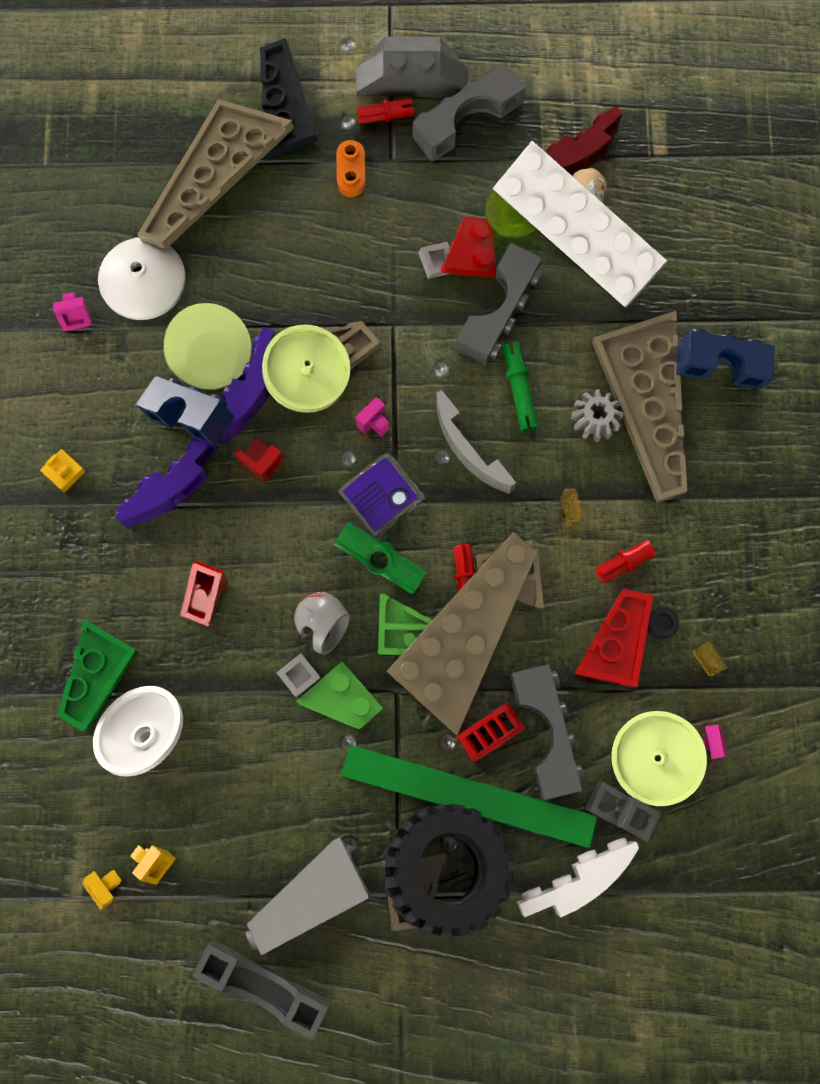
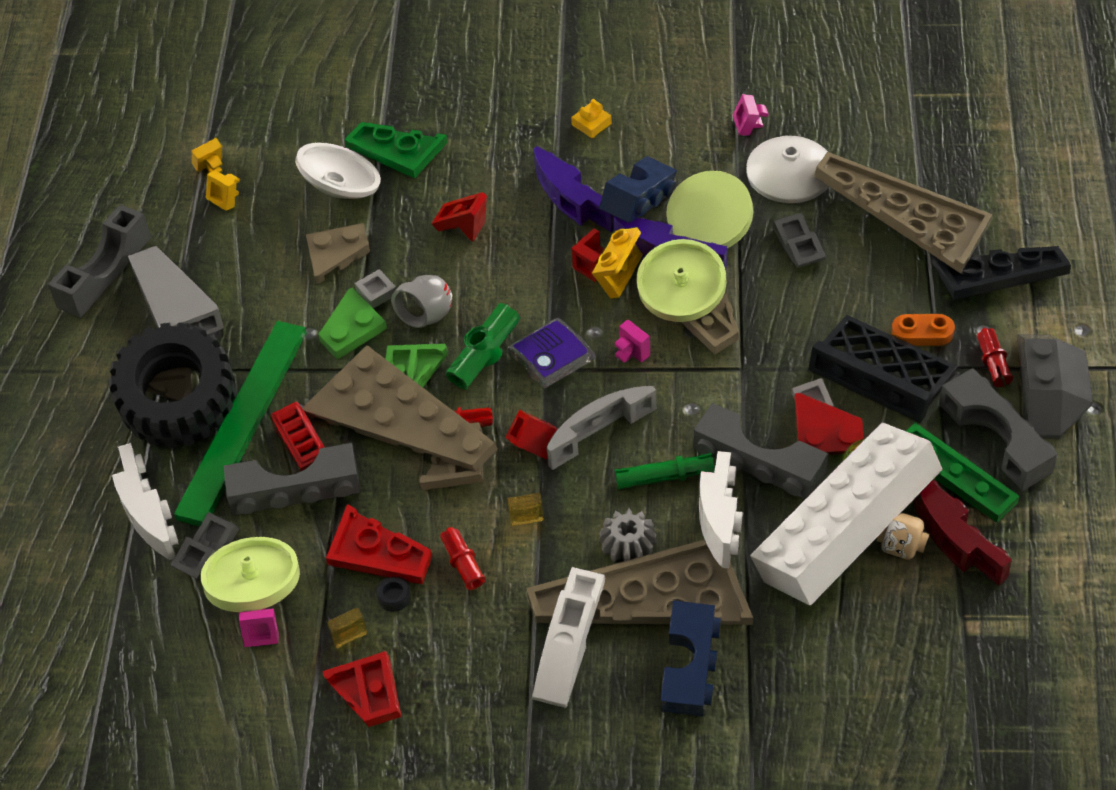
camera: 95 degrees right, 25 degrees down
none -> dark tan wing [306,223,370,284]
none -> red wing [323,651,402,727]
none -> red panel [505,409,558,459]
none -> white slope [532,567,605,708]
none -> yellow bracket [592,227,643,299]
none -> white slope [699,451,743,568]
none -> dark grey slope [772,213,826,268]
none -> black fence [808,315,958,423]
none -> green plate [906,423,1019,523]

